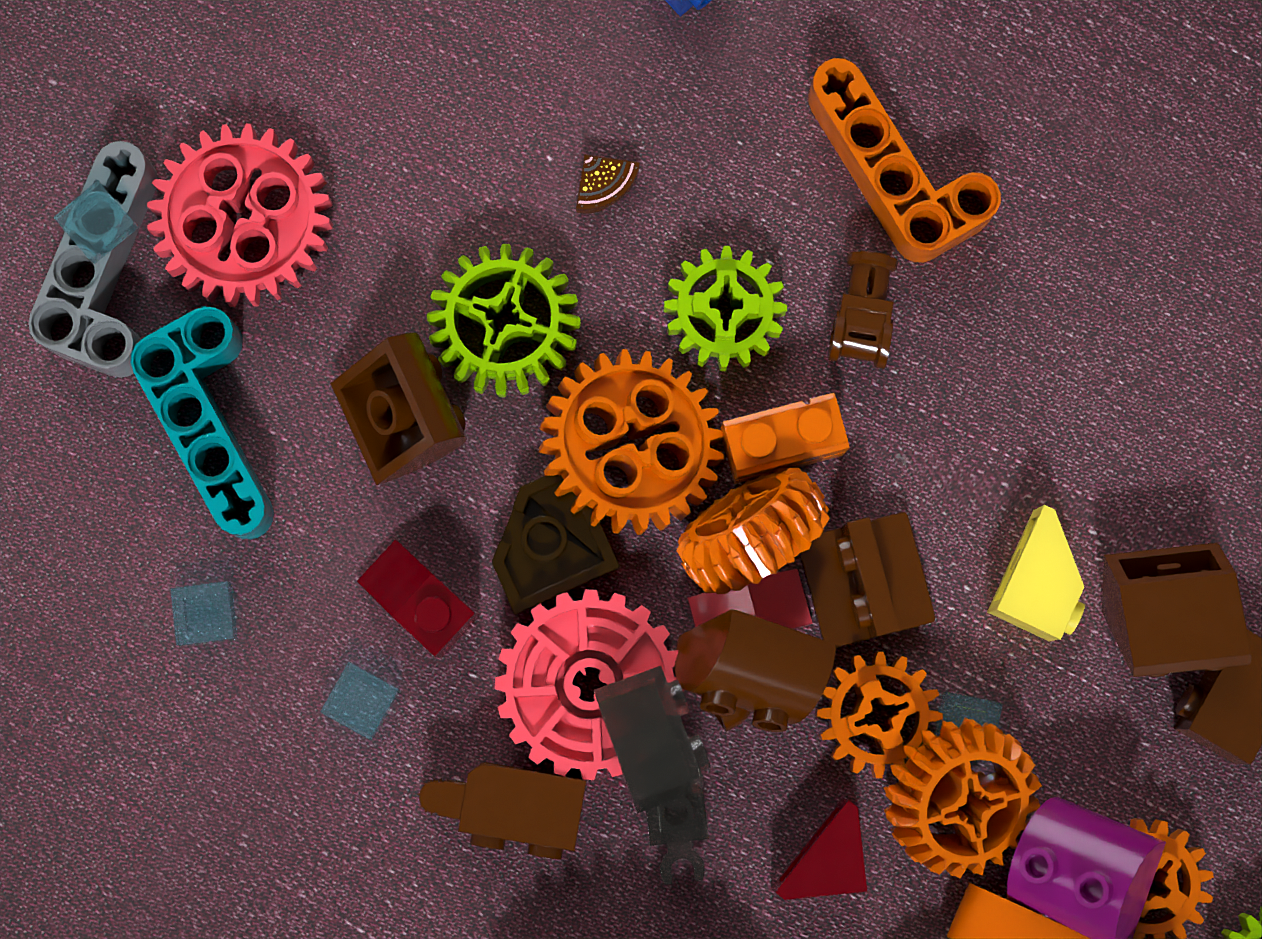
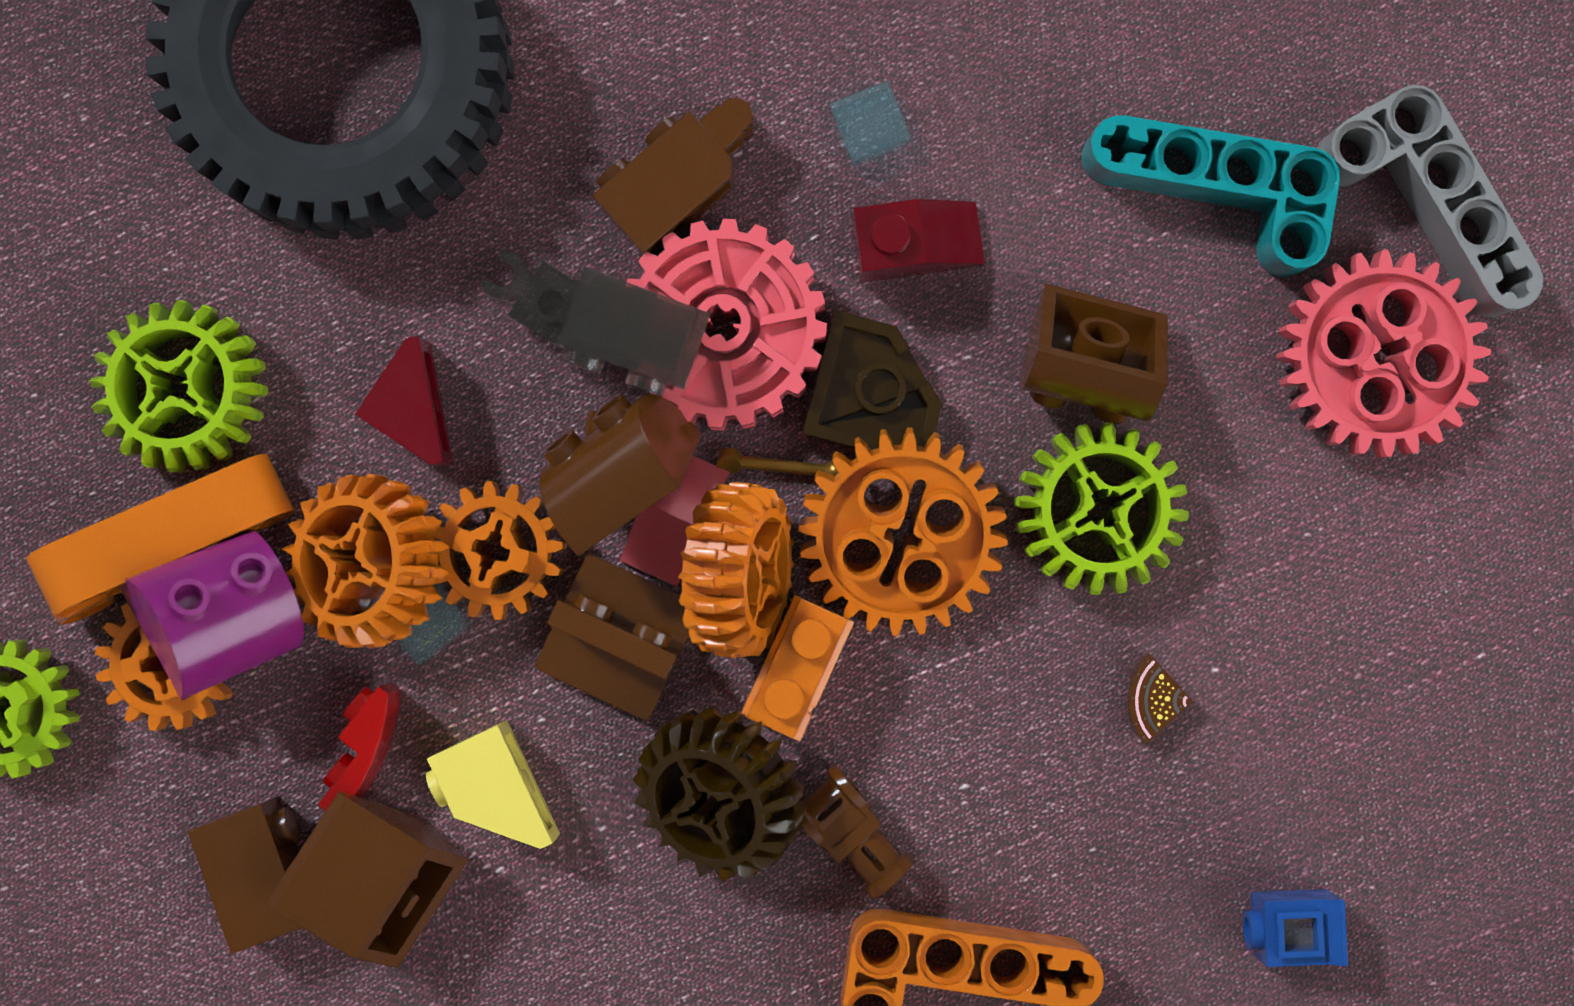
camera: 135 degrees right, 5 degrees up
clear light blue tile [53,180,139,264] -> none
clear light blue tile [171,581,238,646] -> none
lime gear [664,246,787,371] -> none
none -> red slope [318,682,402,811]
none -> dark brown gear [632,706,807,882]
none -> pearl gold hinge [717,448,838,476]

